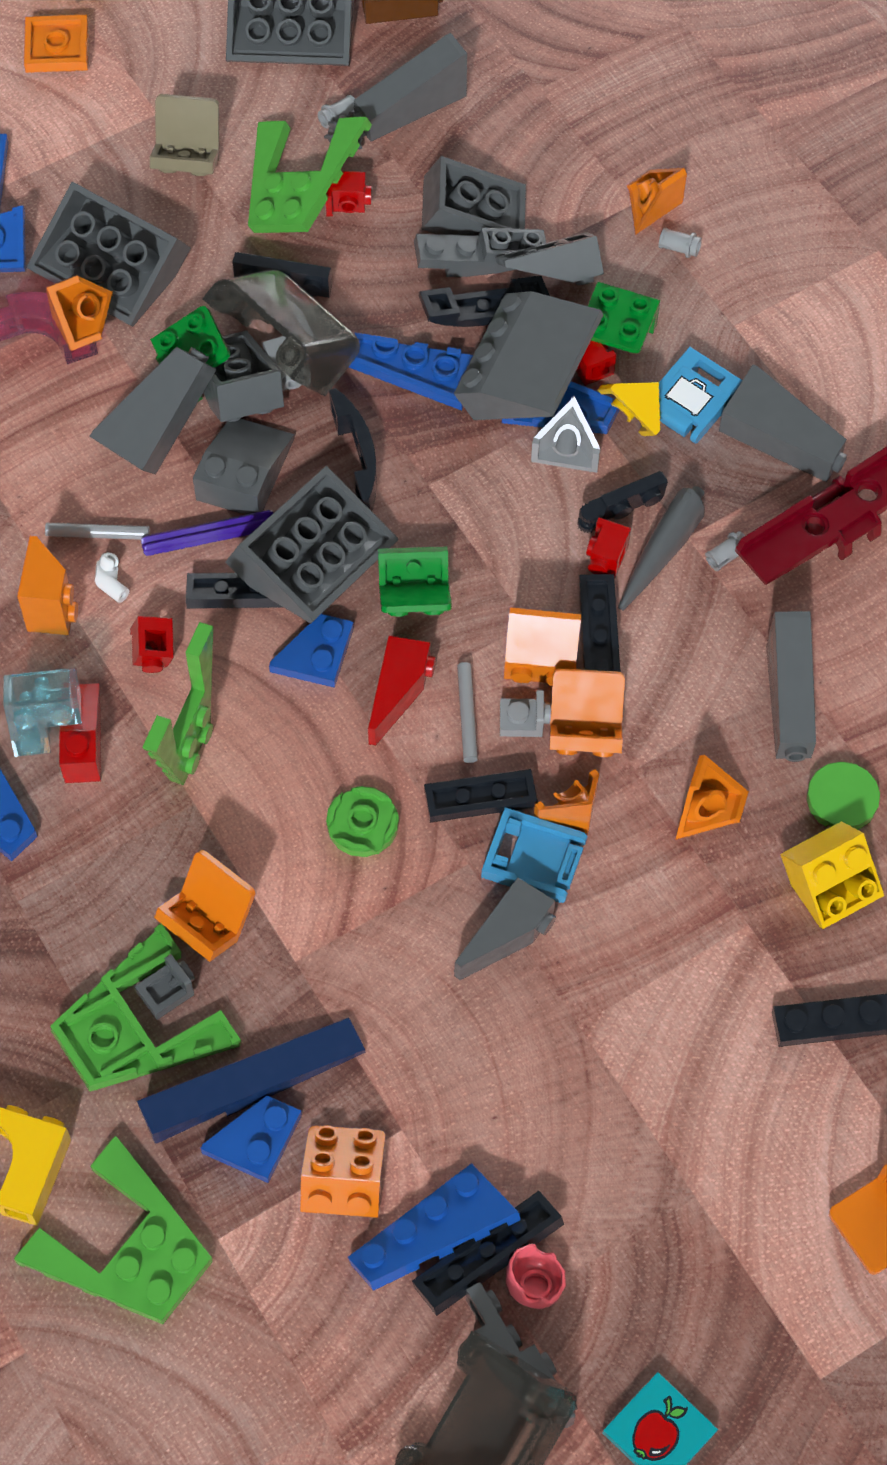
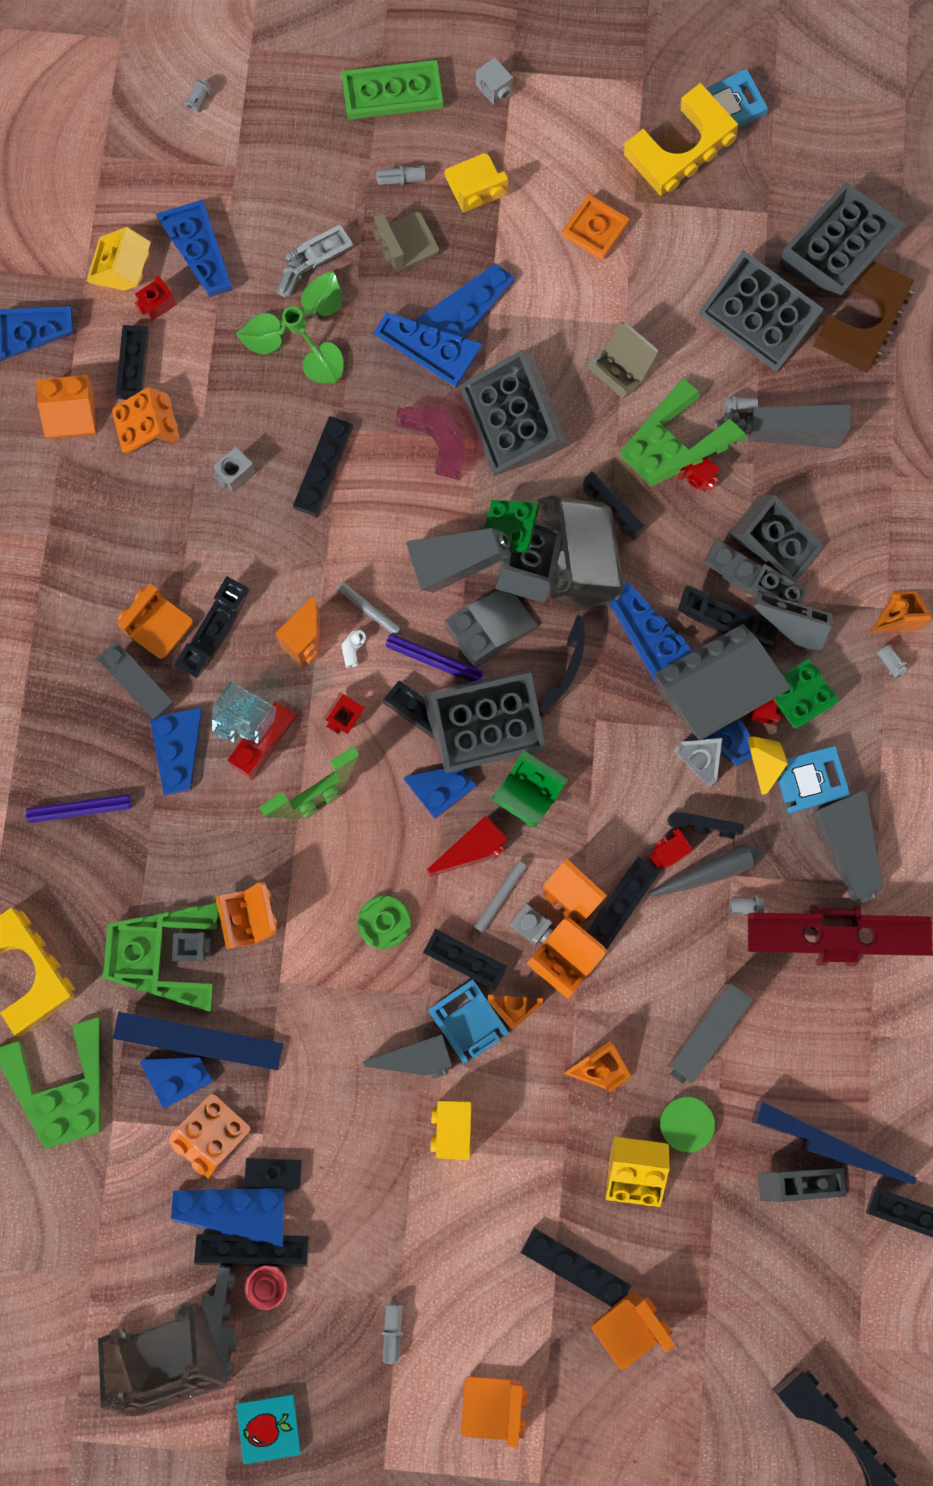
camera: 35 degrees right, 15 degrees up
orange slope [46,275,113,351] -> none
none -> black plate [244,1158,302,1189]
none -> light grey axle [381,1304,404,1364]
none -> yellow slope [431,1101,471,1160]

